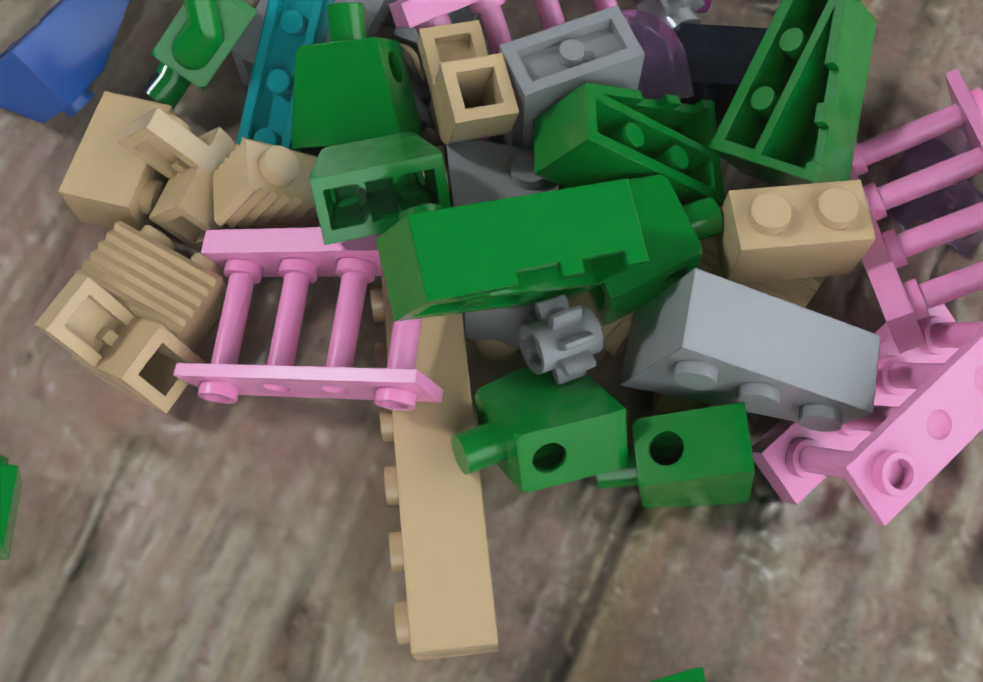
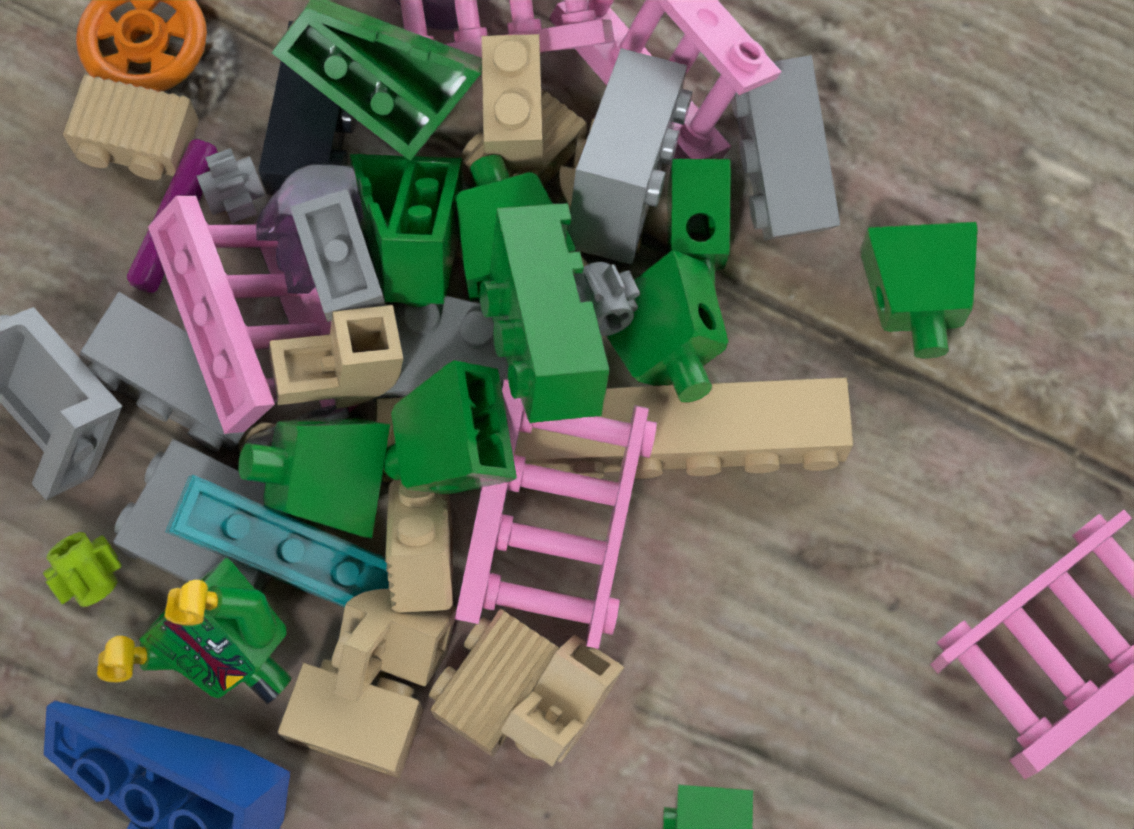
camera: 85 degrees left, 5 degrees up
none -> light grey wedge [731,55,840,241]

